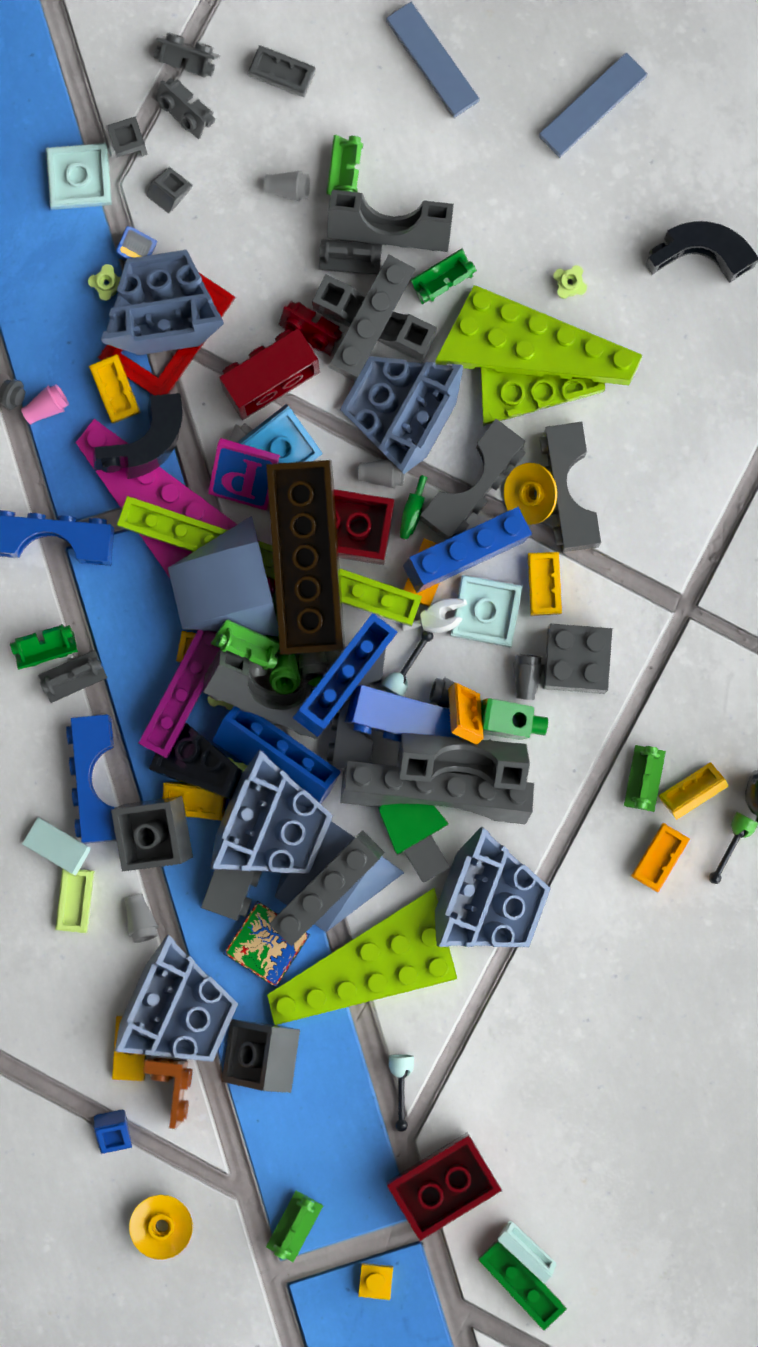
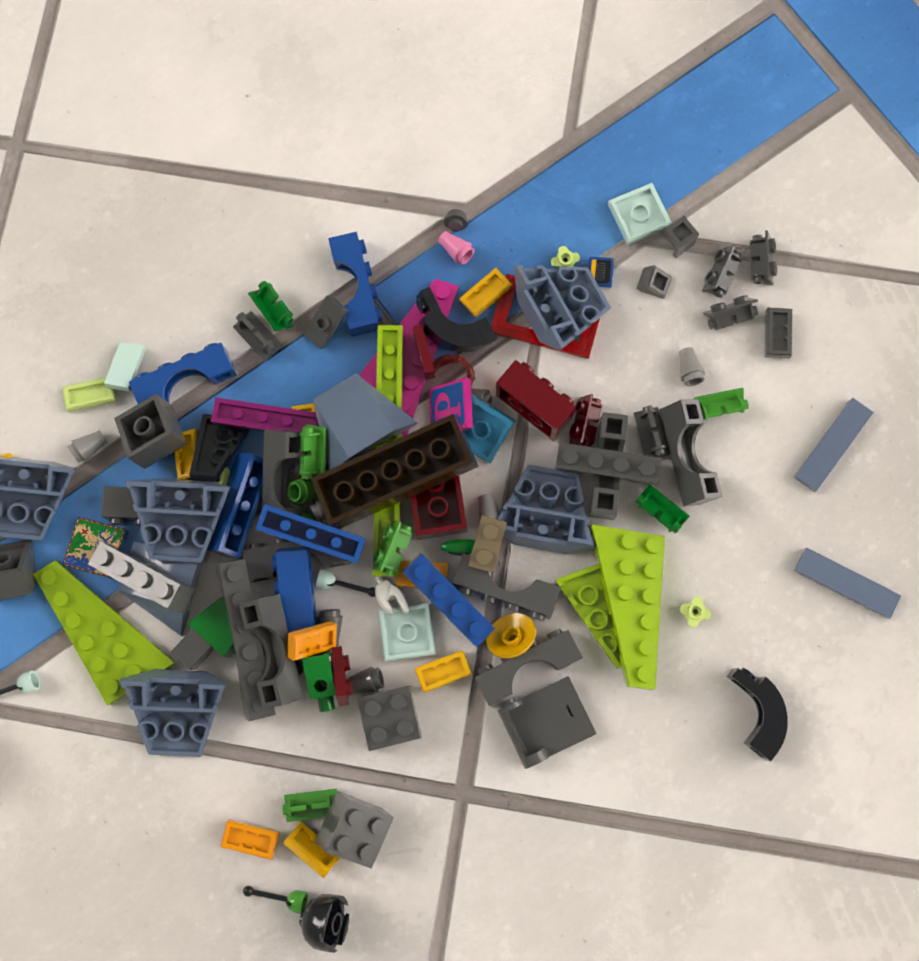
camera: 75 degrees right, 5 degrees down
none -> dark grey plate [303,295,349,349]
none -> dark grey brick [315,791,394,869]
none -> dark red plate [331,646,353,706]
none -> bright green hinge [373,521,412,576]
none -> dark red tile [412,324,435,380]
none -> clear red helmet [432,353,476,386]
none -> dark tan plate [468,515,507,573]
none -> dark grey door [497,676,597,769]
none -> dark grey hinge [703,295,758,330]

